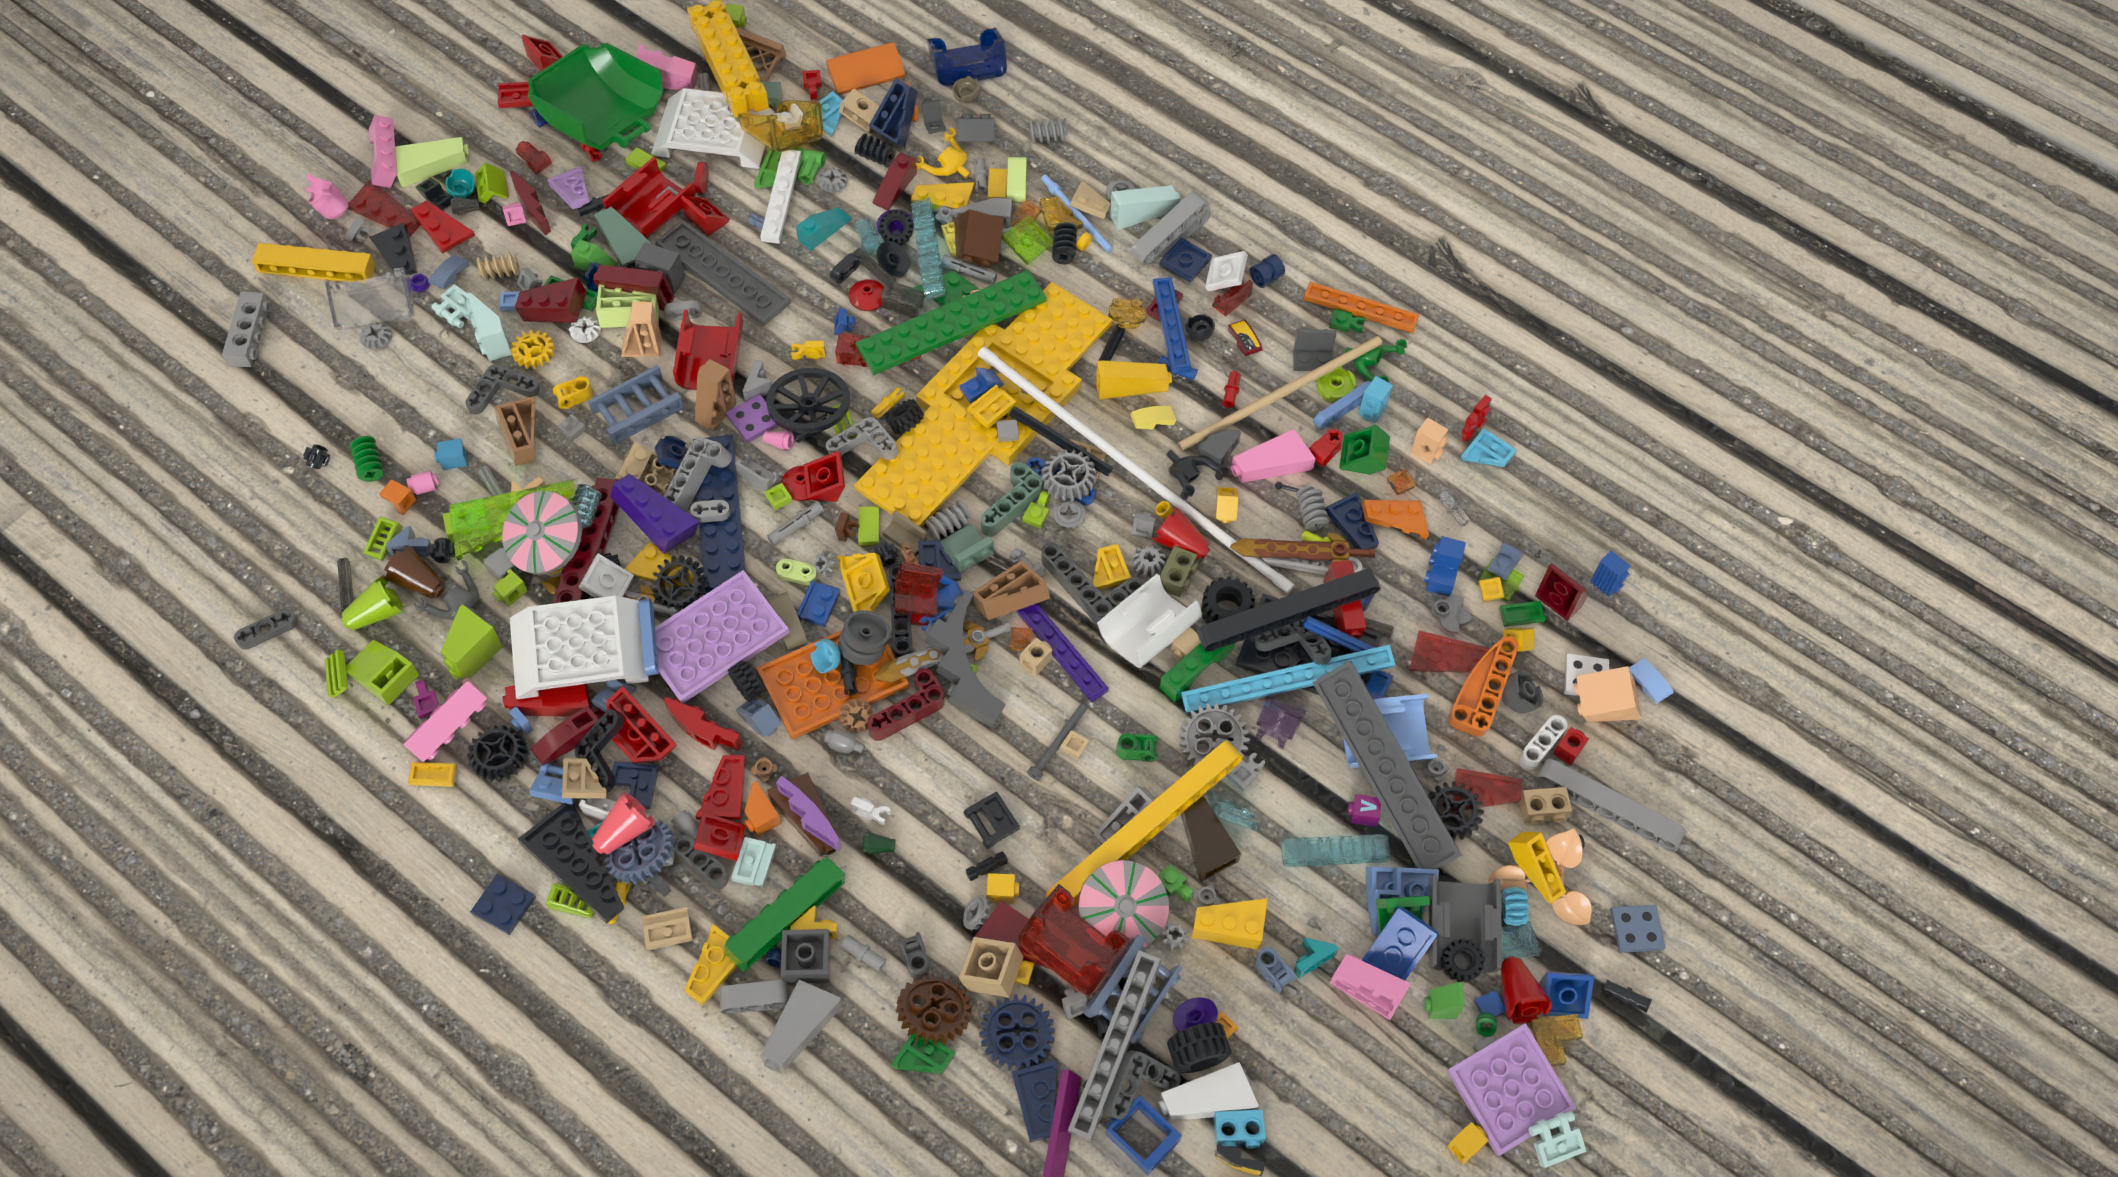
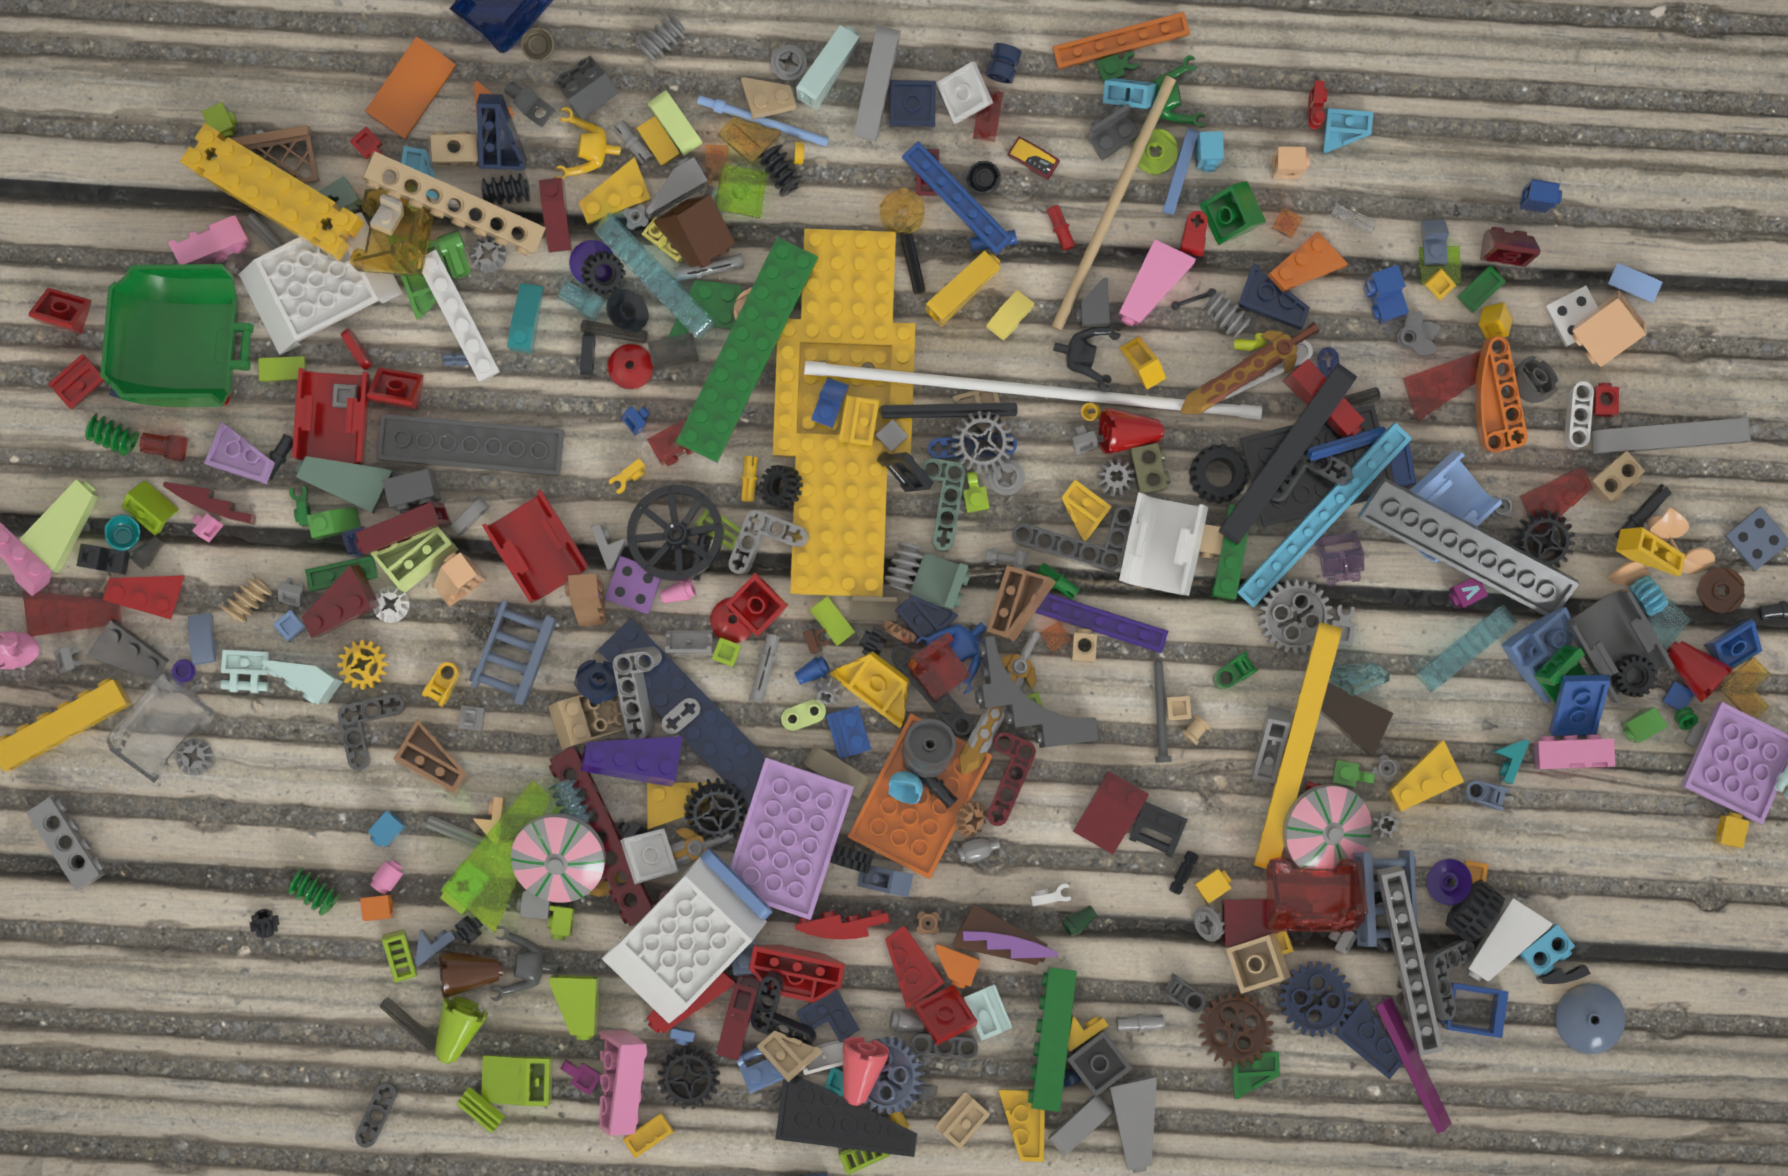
camera: 35 degrees left, 25 degrees up
none -> green piece [85,413,140,456]
none -> tan brick [362,151,546,256]
none -> blue cone [795,656,831,685]
none -> black plate [877,451,934,492]
none -> green axle [1037,563,1080,600]
none -> dark red slope [1073,771,1149,854]
none -> medium azure brick [1103,78,1157,109]
none -> tan bush [1181,714,1211,745]
none -> reddish brown plate [1696,568,1745,614]

